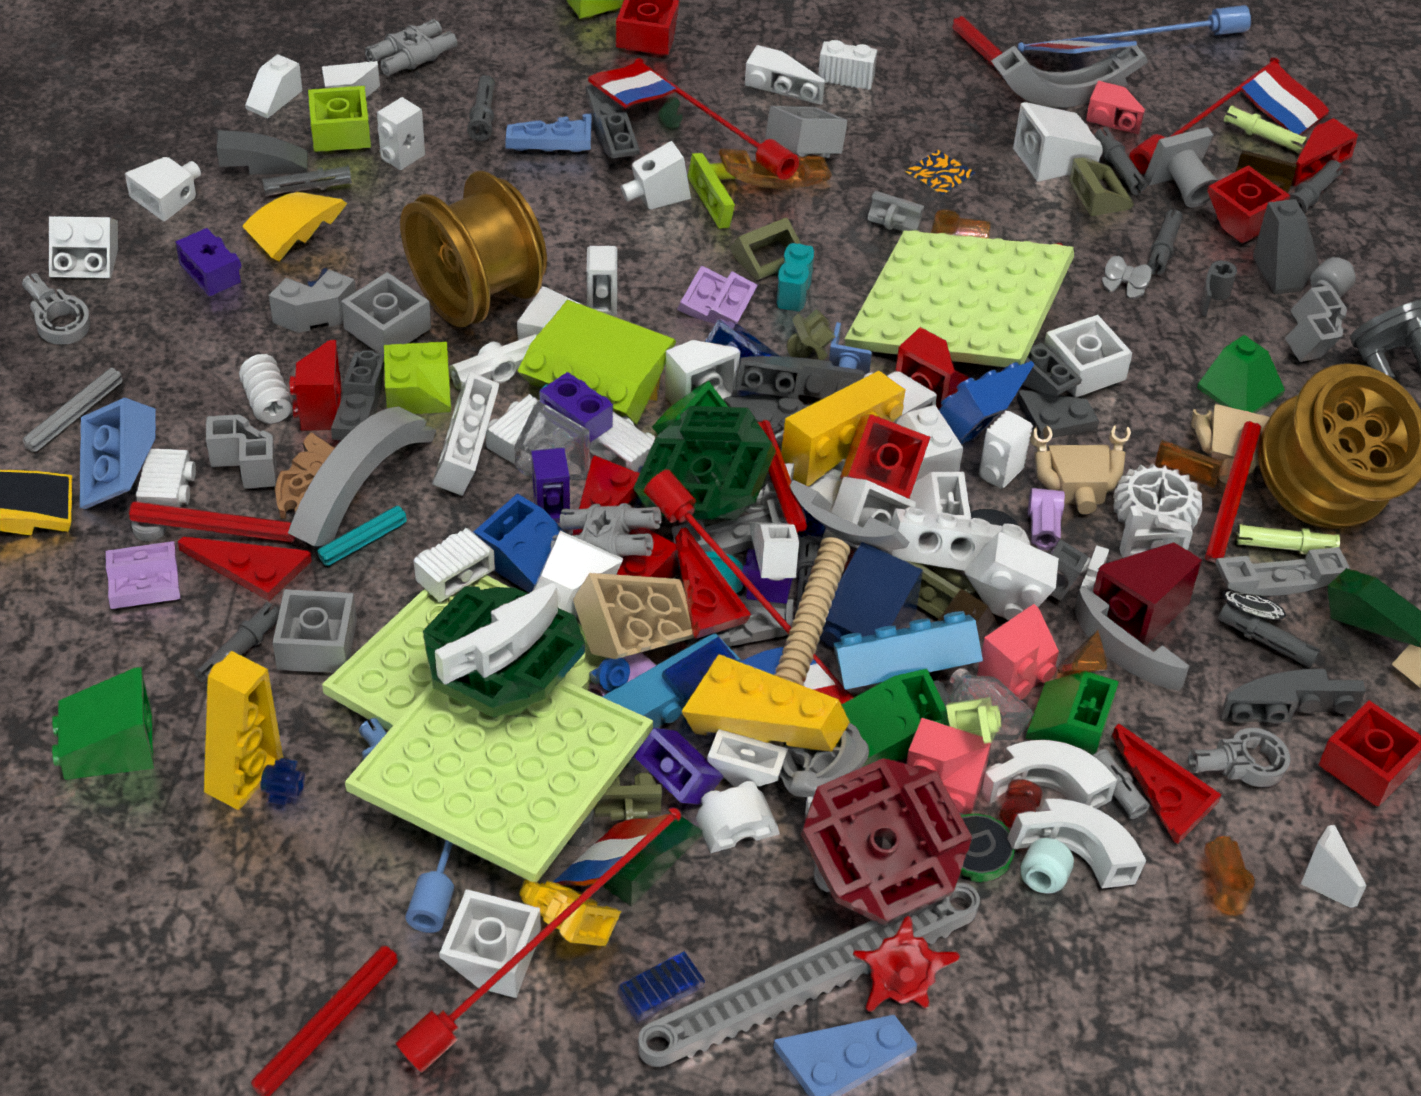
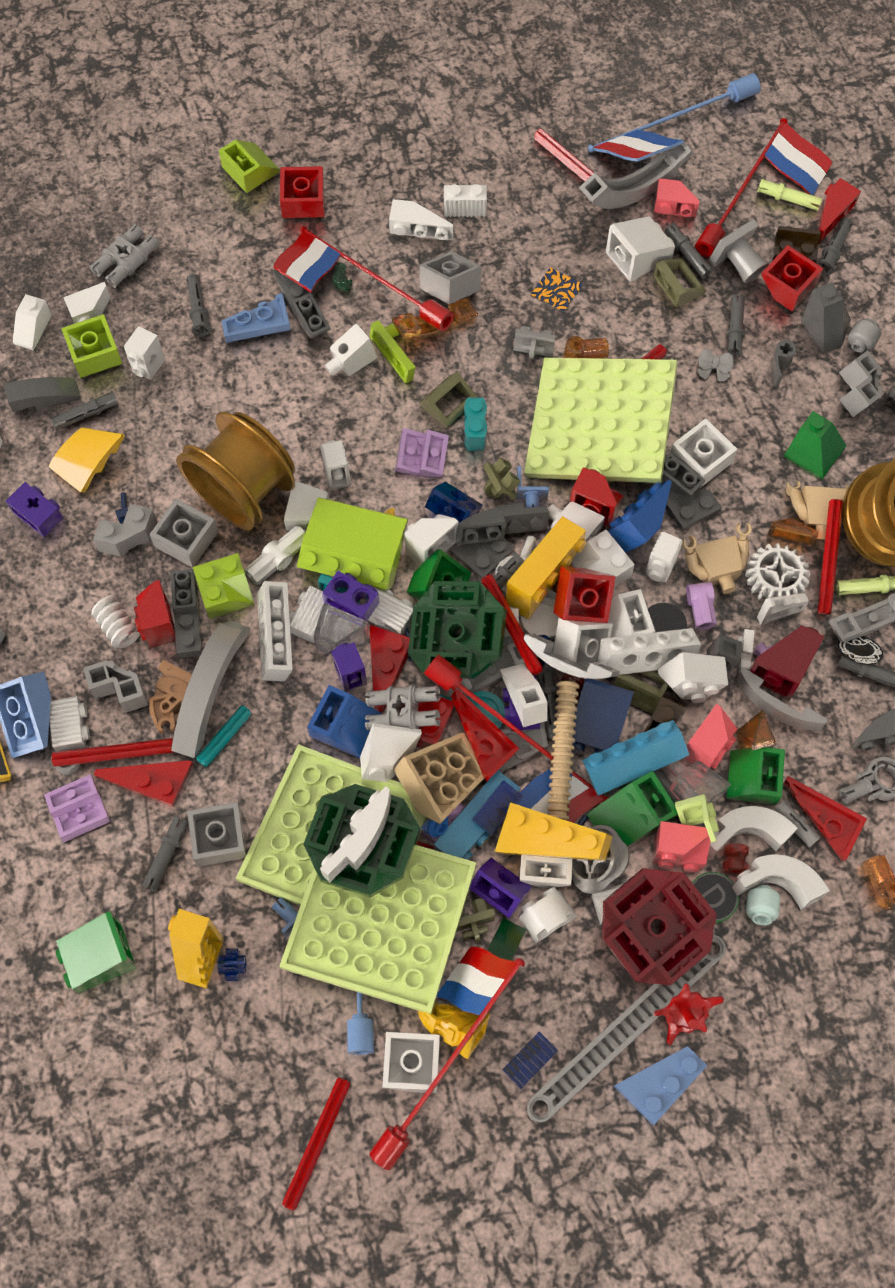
camera: 10 degrees left, 20 degrees up
white brick [414,527,495,602] -> none

